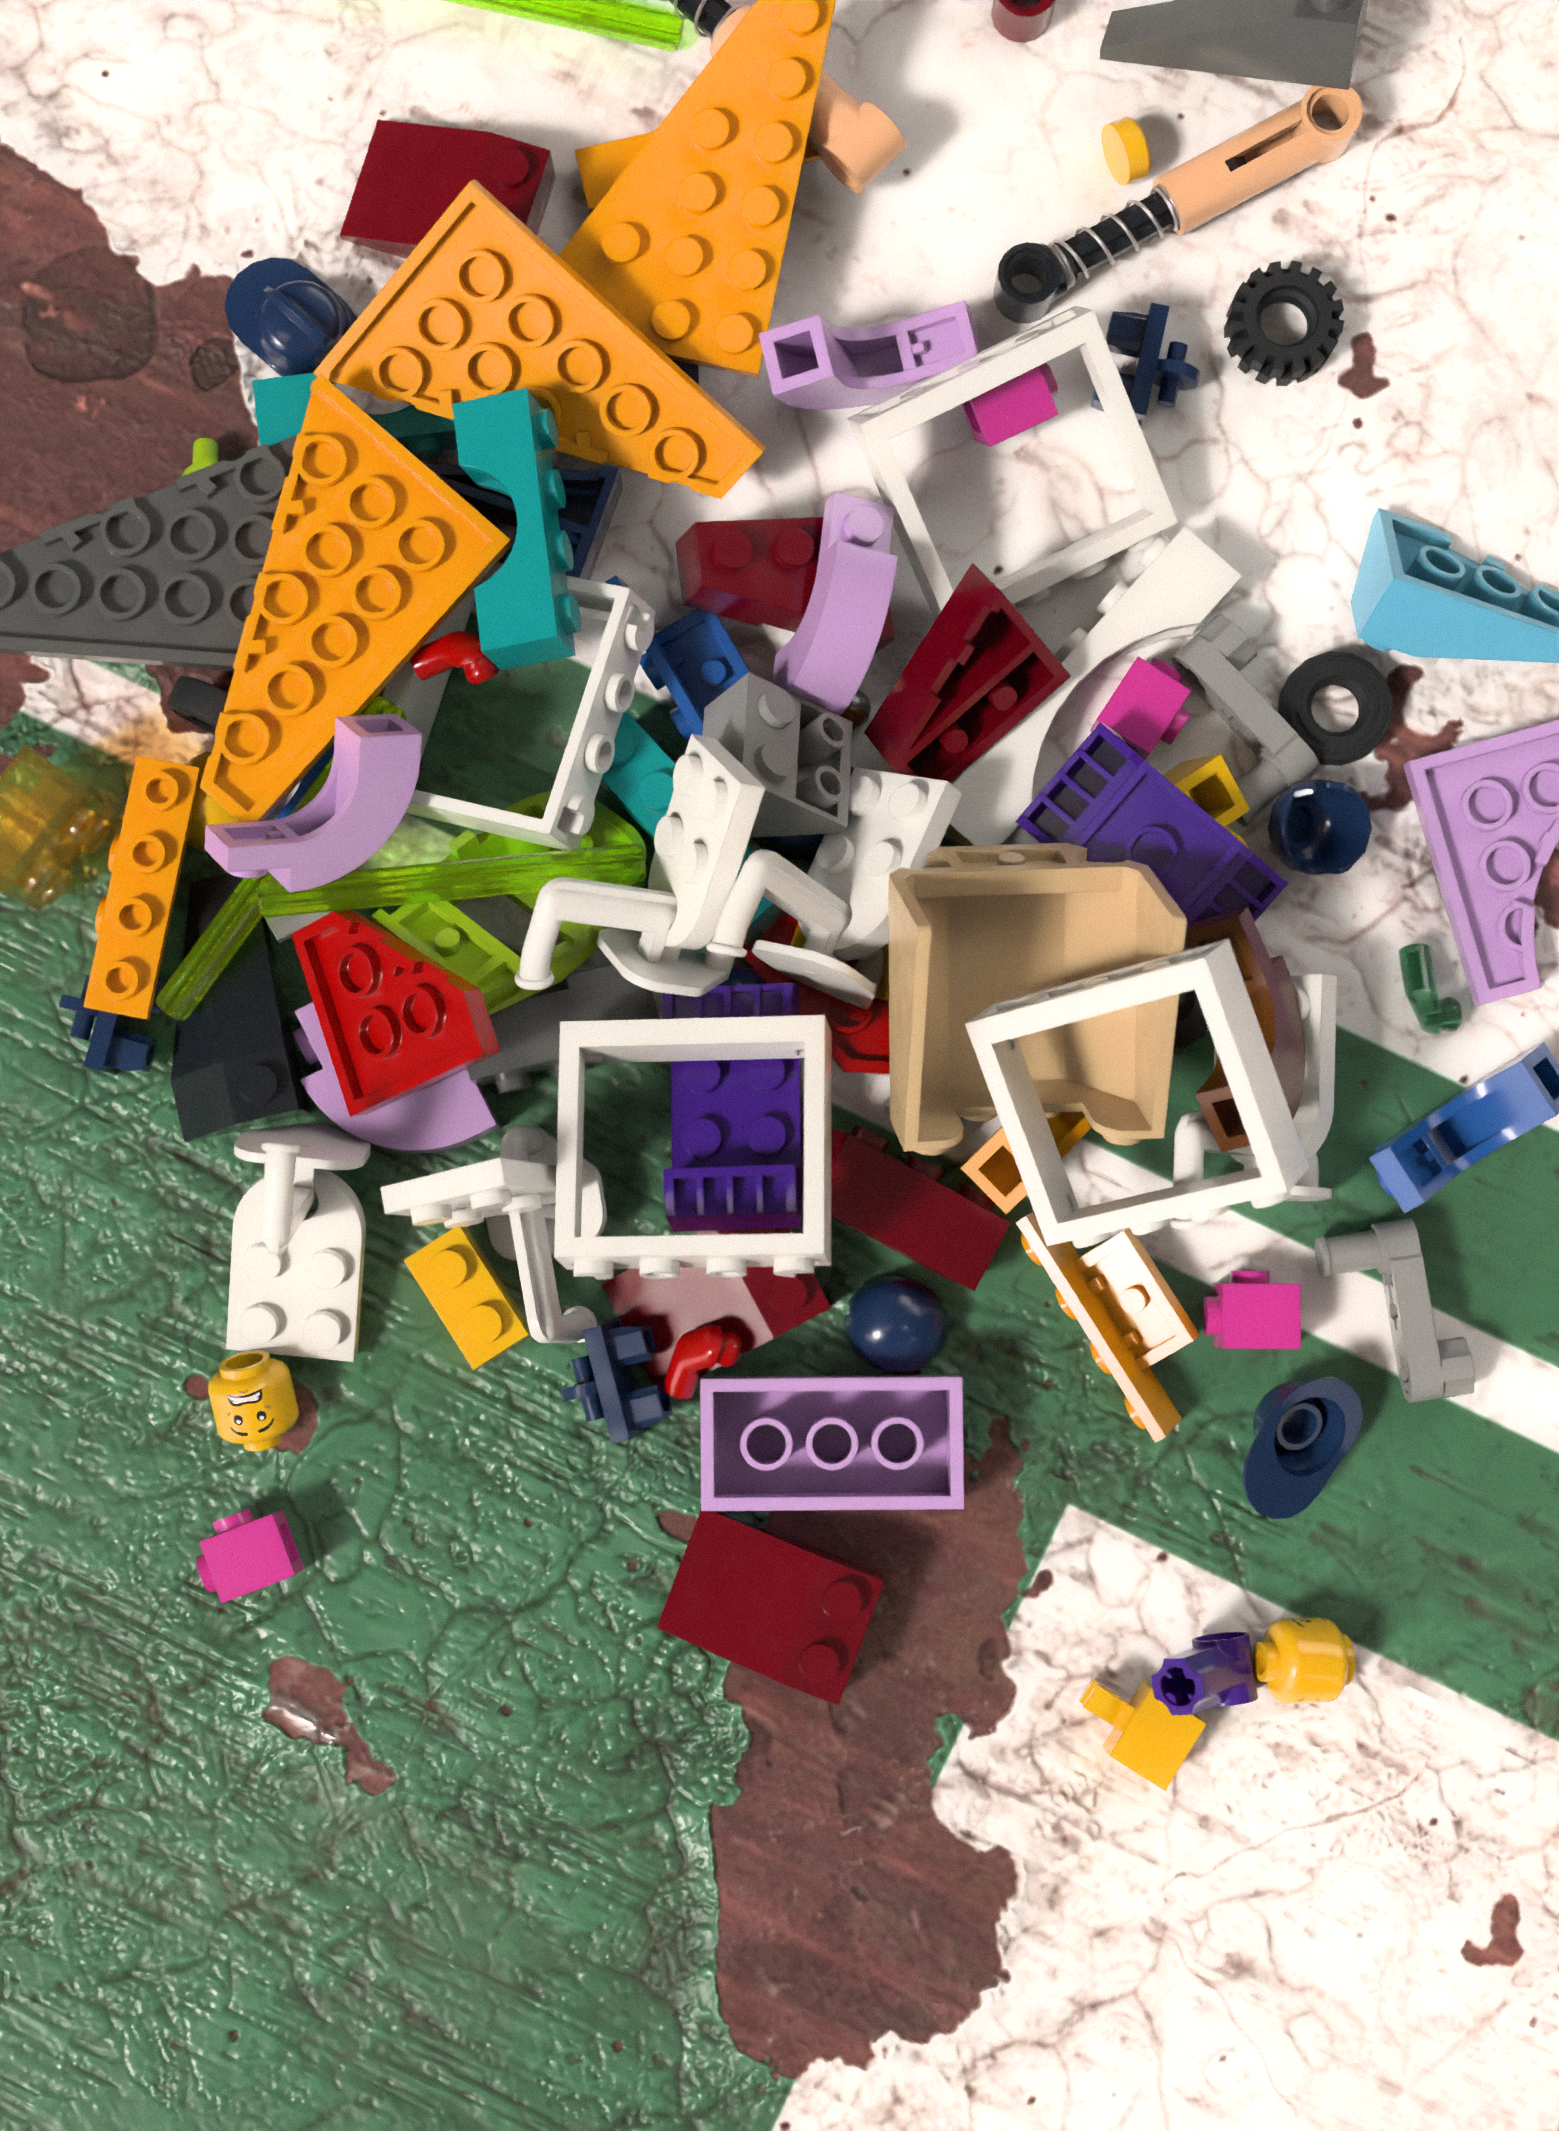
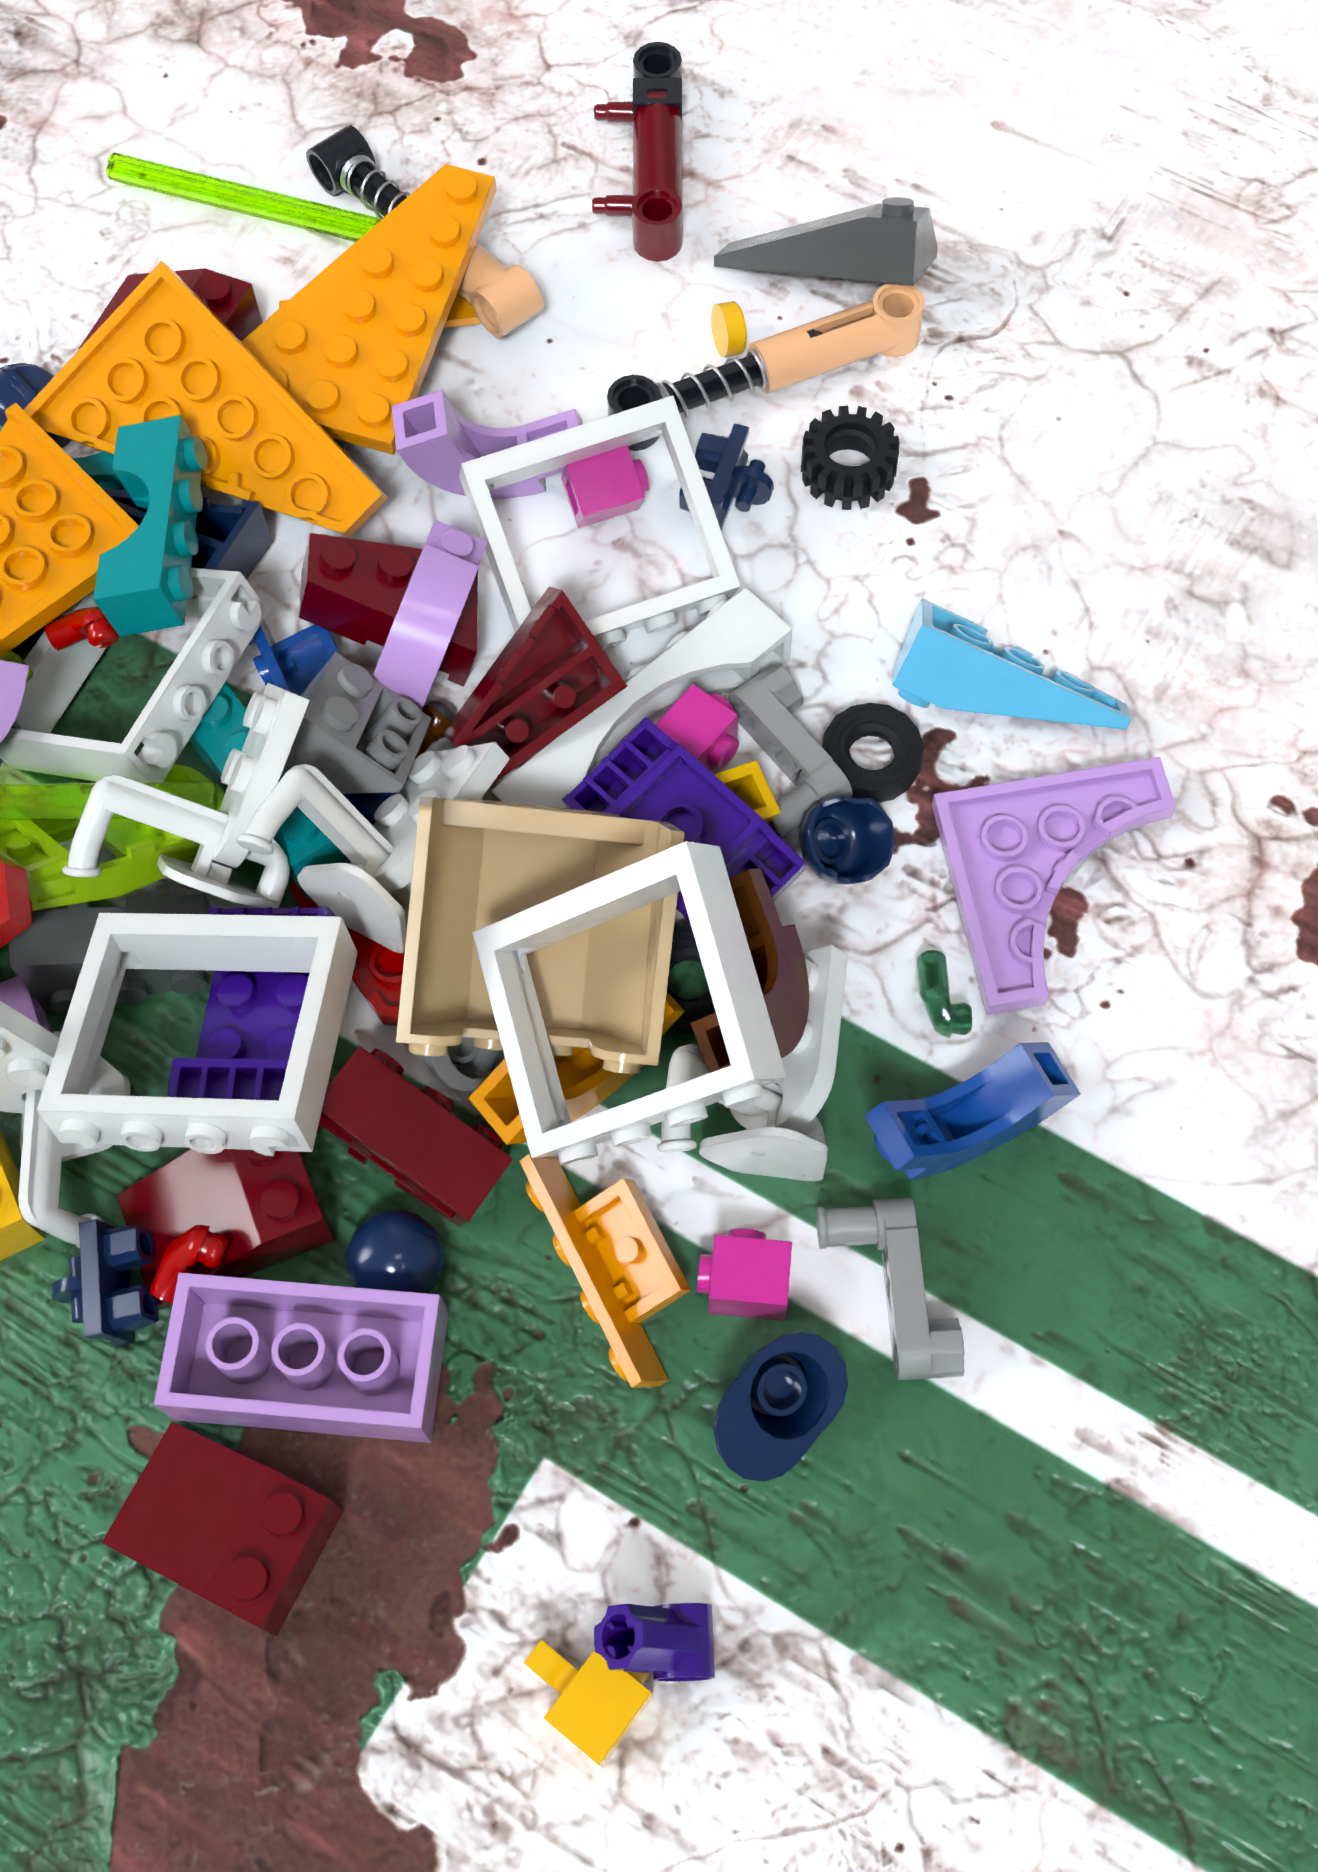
camera: 10 degrees right, 20 degrees down
yellow head [1253,1618,1356,1704] -> none

